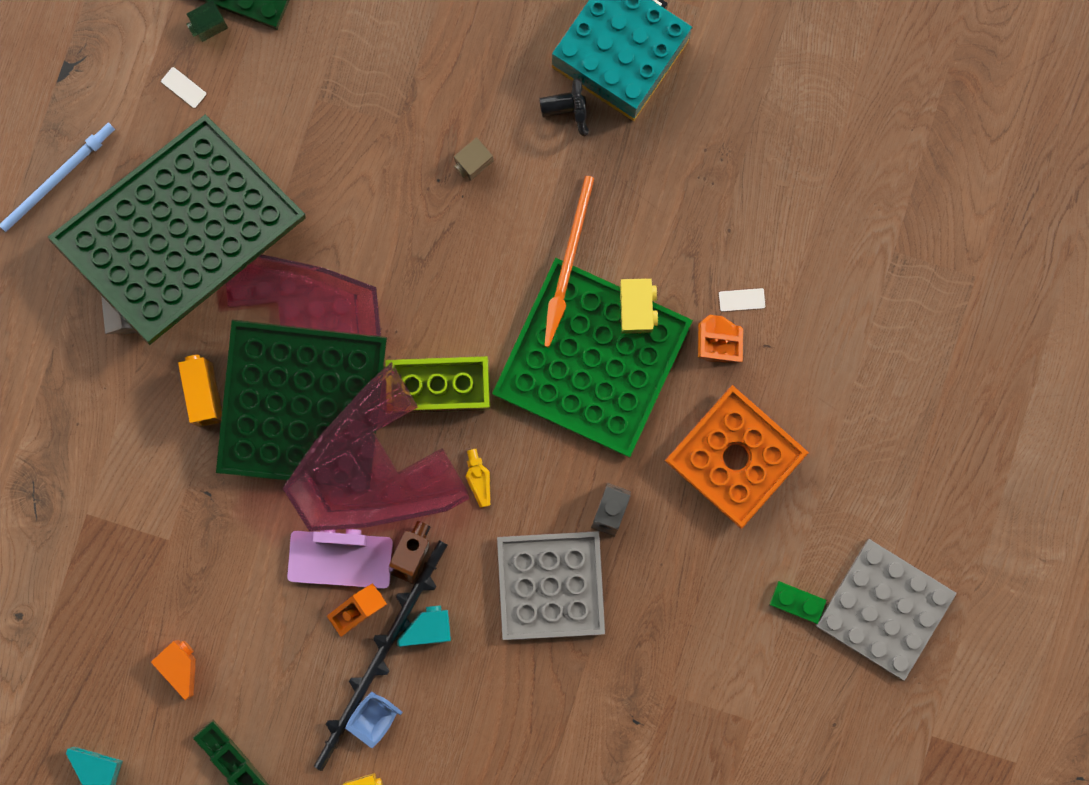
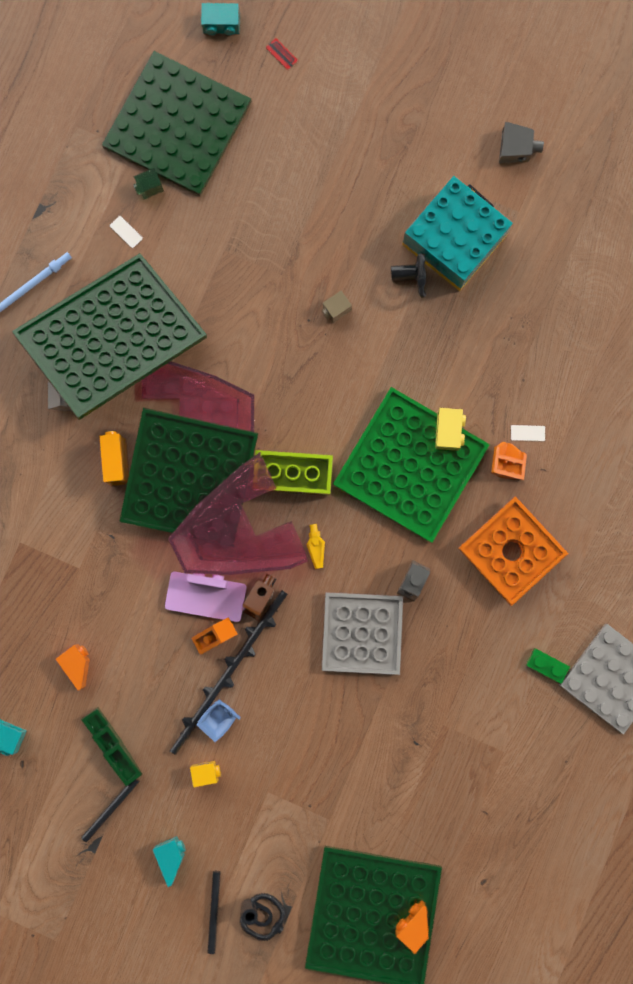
camera: 10 degrees right, 0 degrees up
teal slope [397,605,451,646] -> none
orange piece [545,176,594,347] -> none

